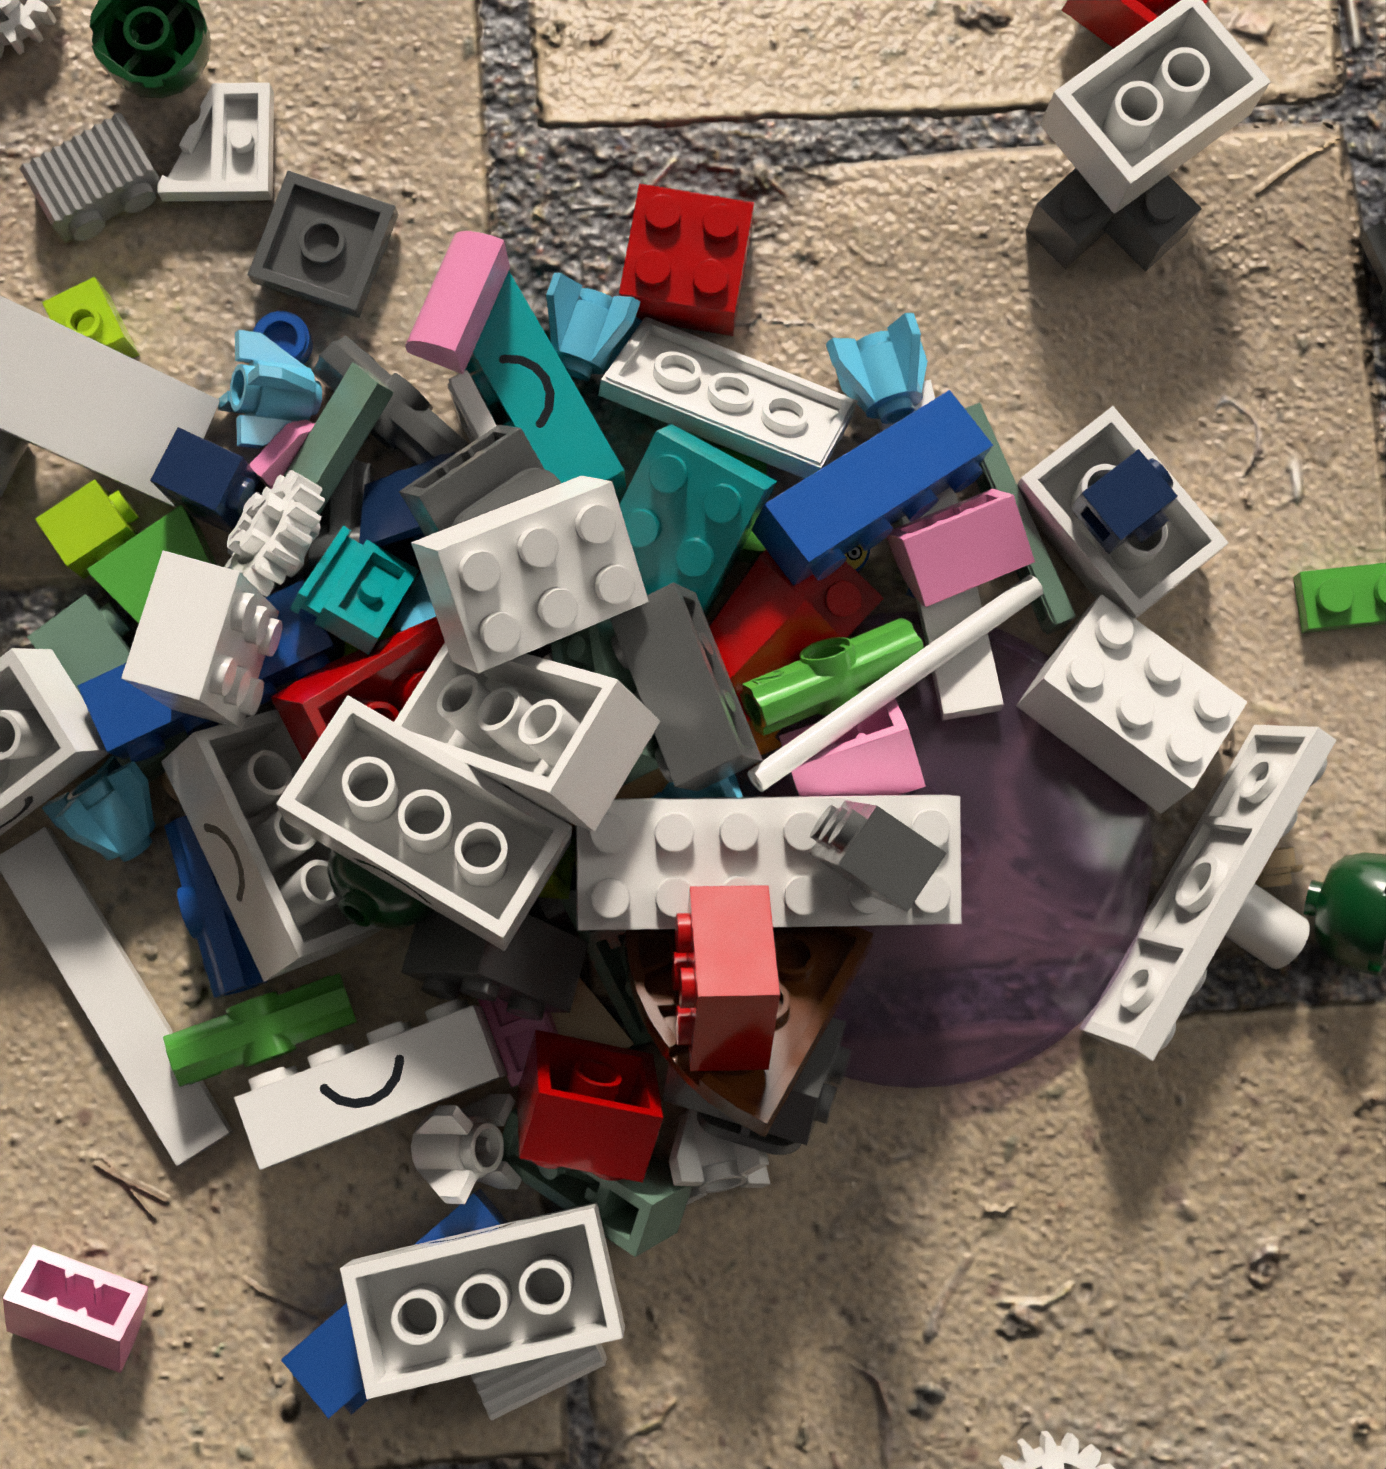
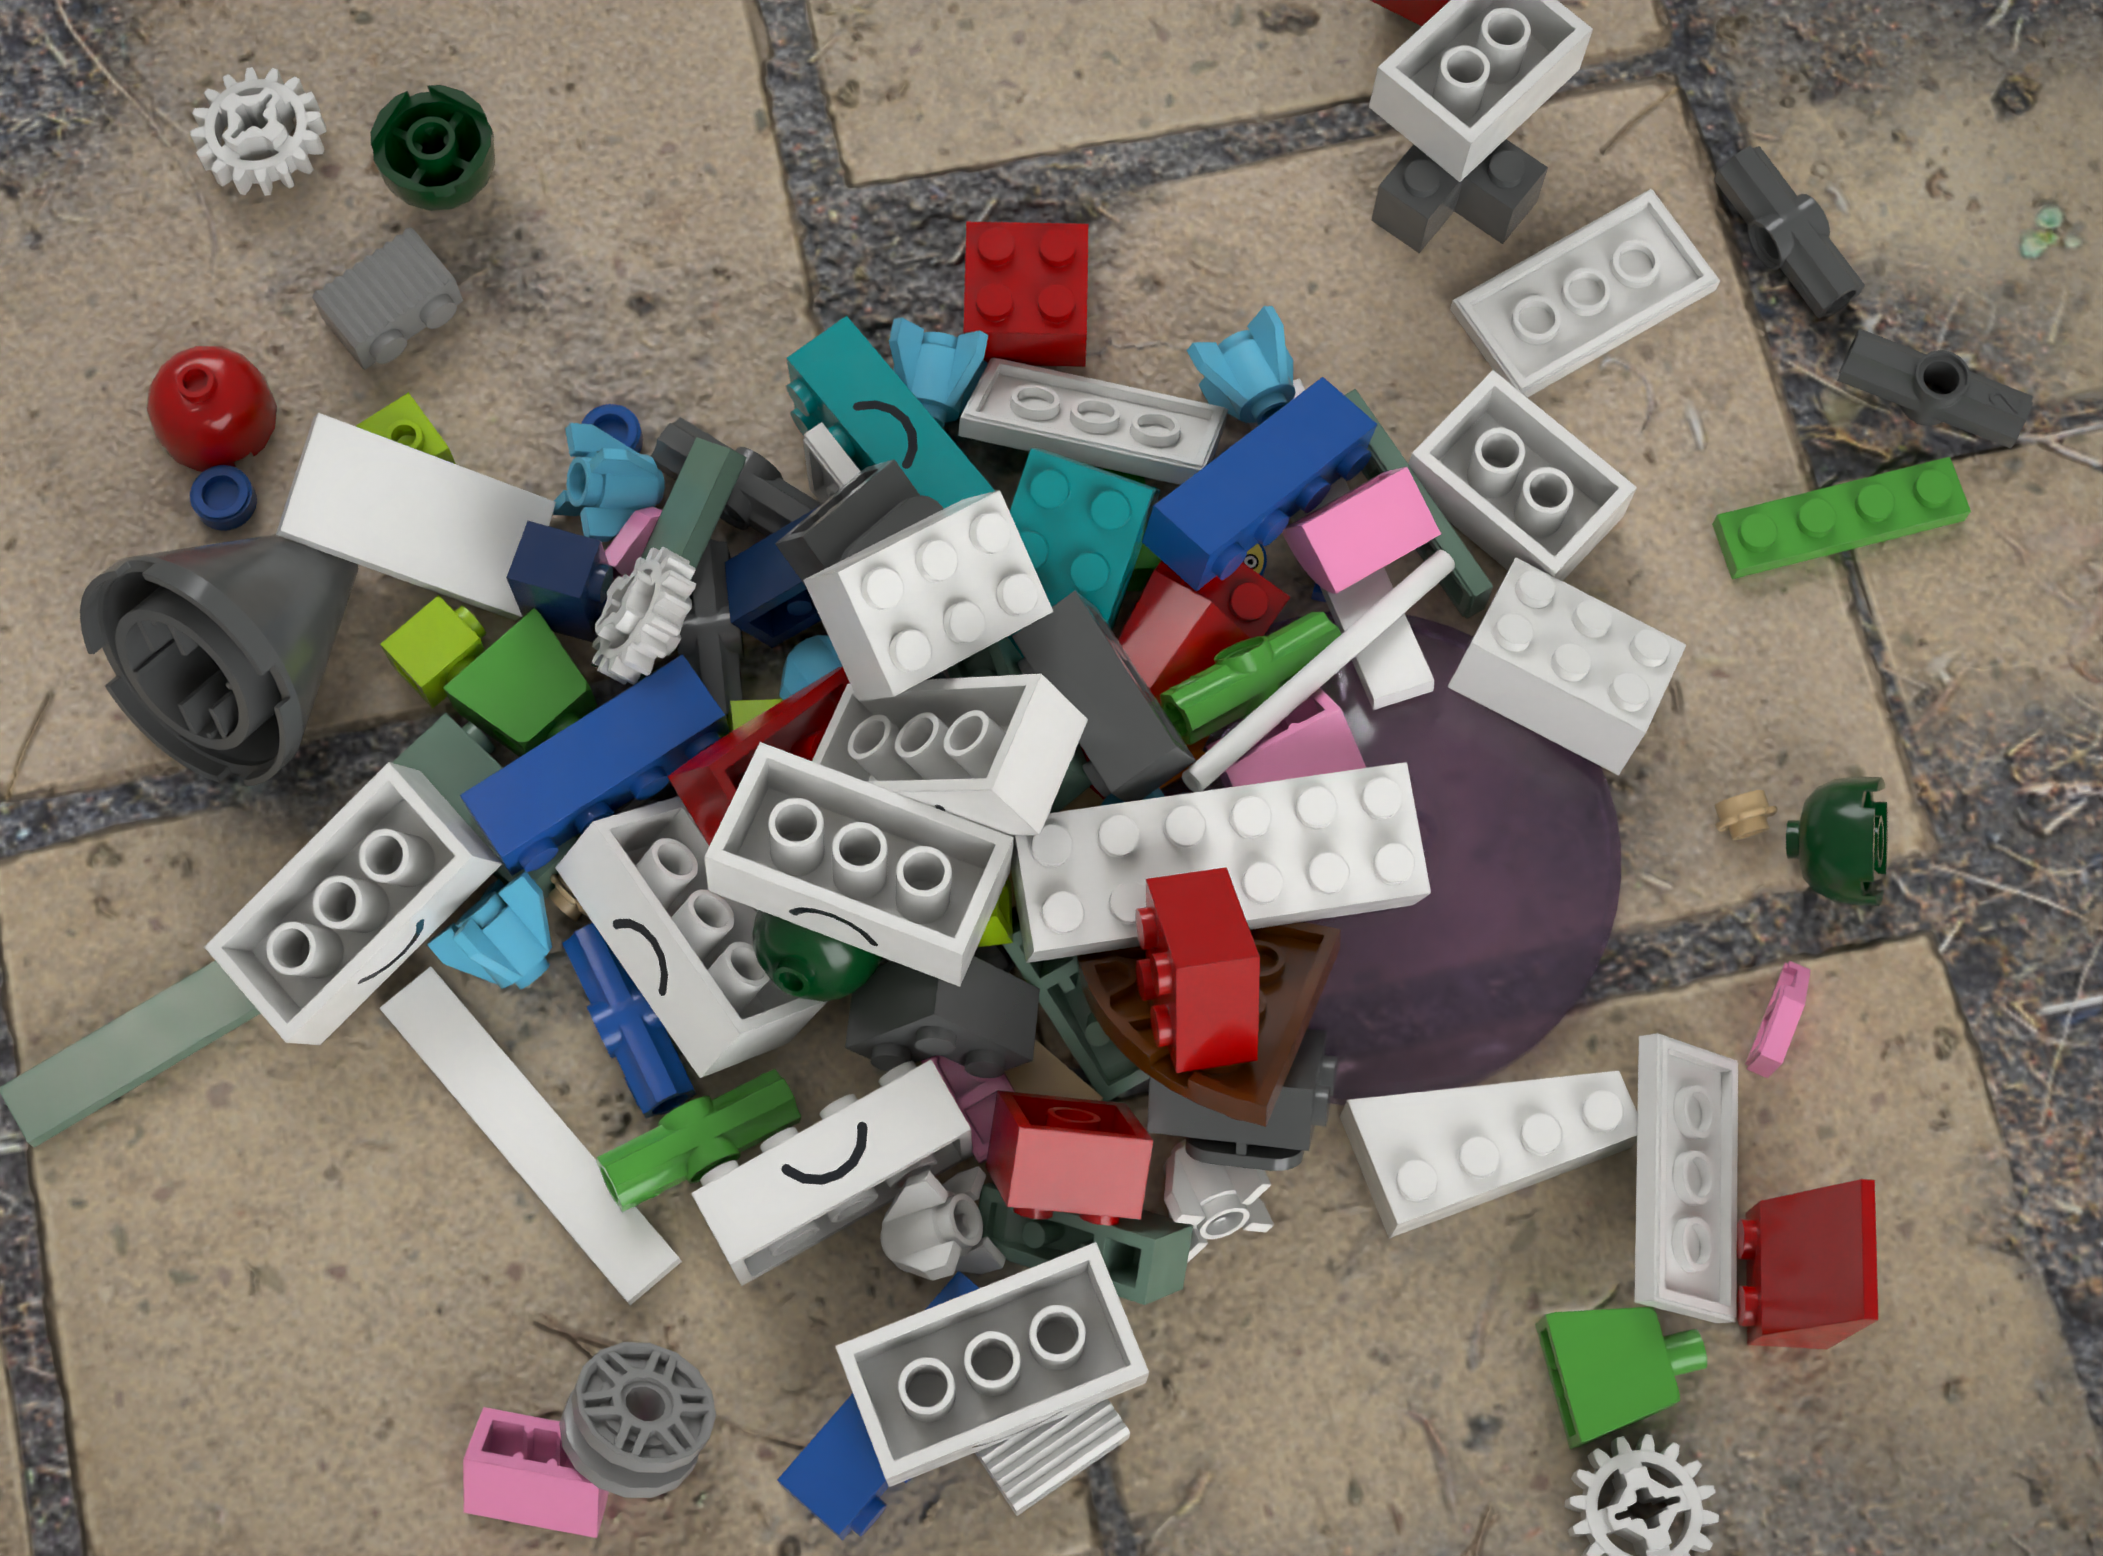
camera: 10 degrees left, 10 degrees down
white brick [122,551,282,729] -> none
white wing [157,83,274,201] -> none
dark grey plate [247,171,399,318] -> none
teal plate [290,526,419,655] -> none
bright pink brick [405,231,510,374] -> none
dark grey brick [809,800,947,912] -> none
dark blue brick [1071,449,1178,554] -> none
white plate [1079,725,1336,1061] -> none
none -> light grey wheel [559,1342,716,1498]
none -> white wedge [1339,1071,1638,1238]
none -> white tile [1450,188,1720,398]
none -> bright green torso [1535,1307,1707,1449]
none -> white tile [1635,1033,1738,1323]
none -> red slope [1737,1179,1879,1349]
none -> bright pink tile [1745,961,1811,1078]

